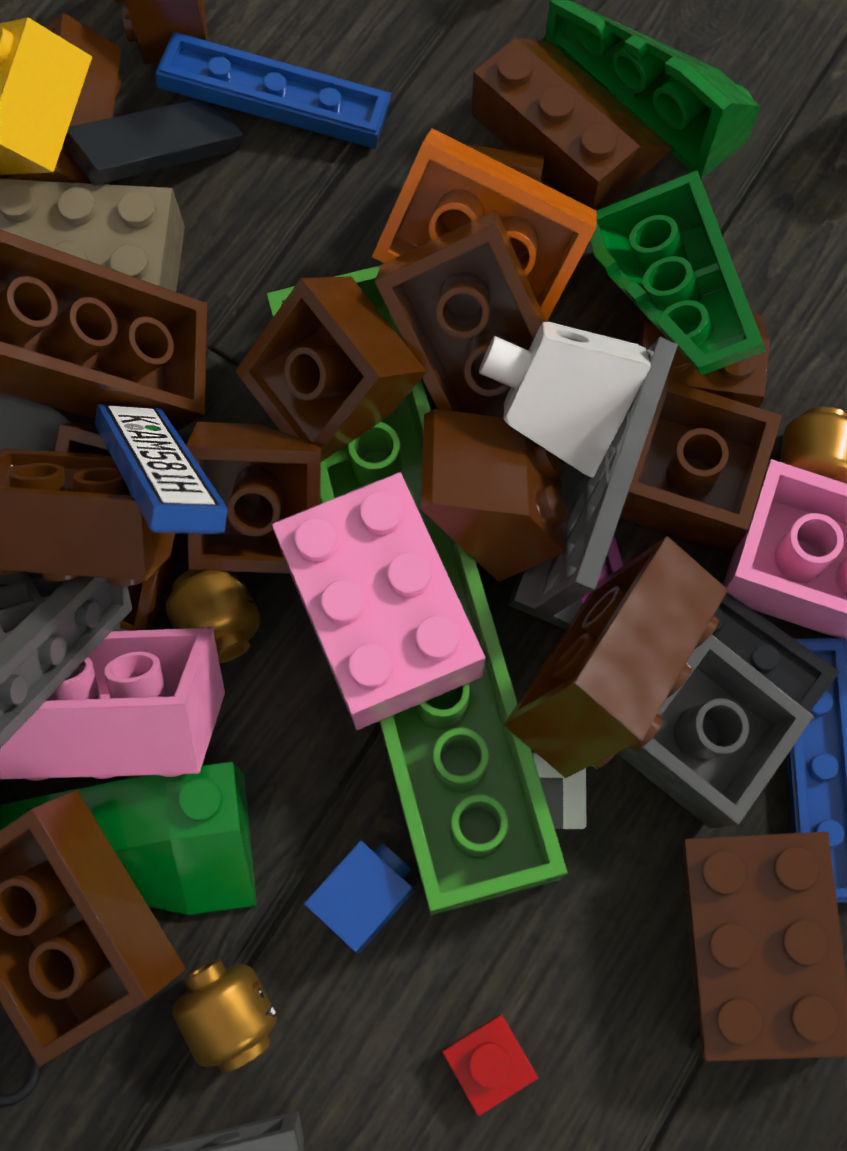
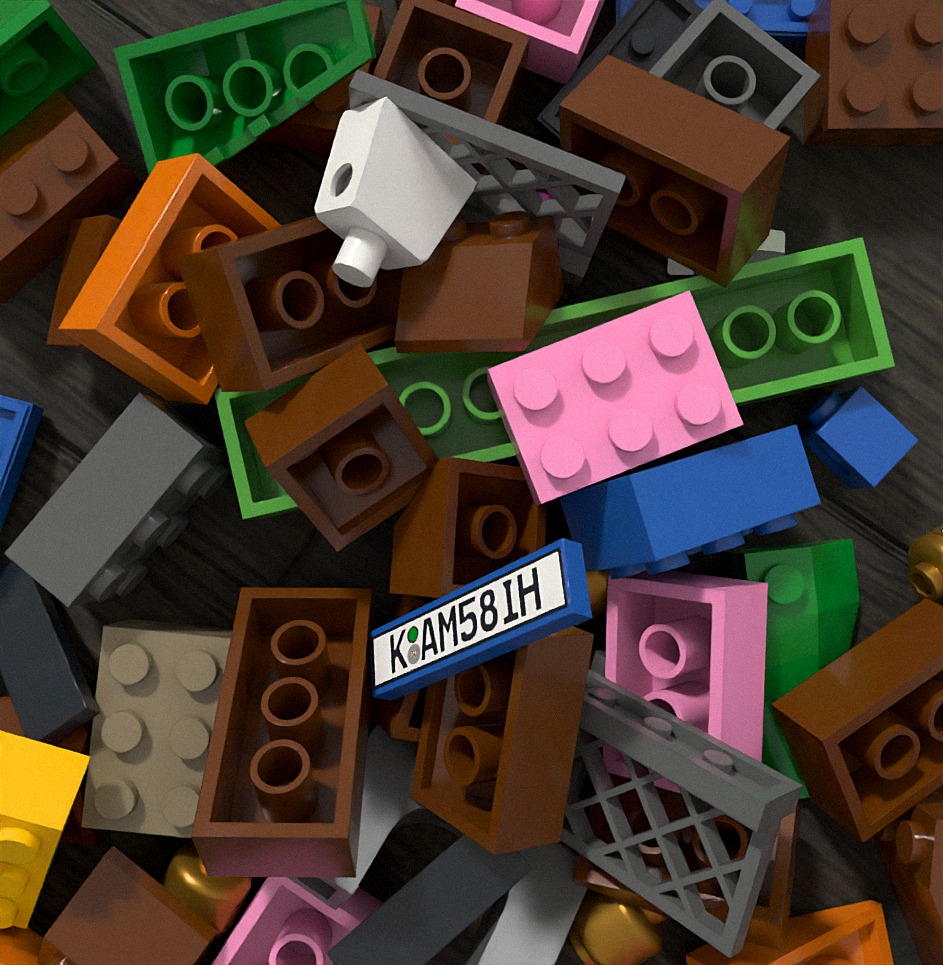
camera: 90 degrees left, 15 degrees up
none -> dark grey brick [4,392,230,607]
none -> blue brick [559,425,821,580]

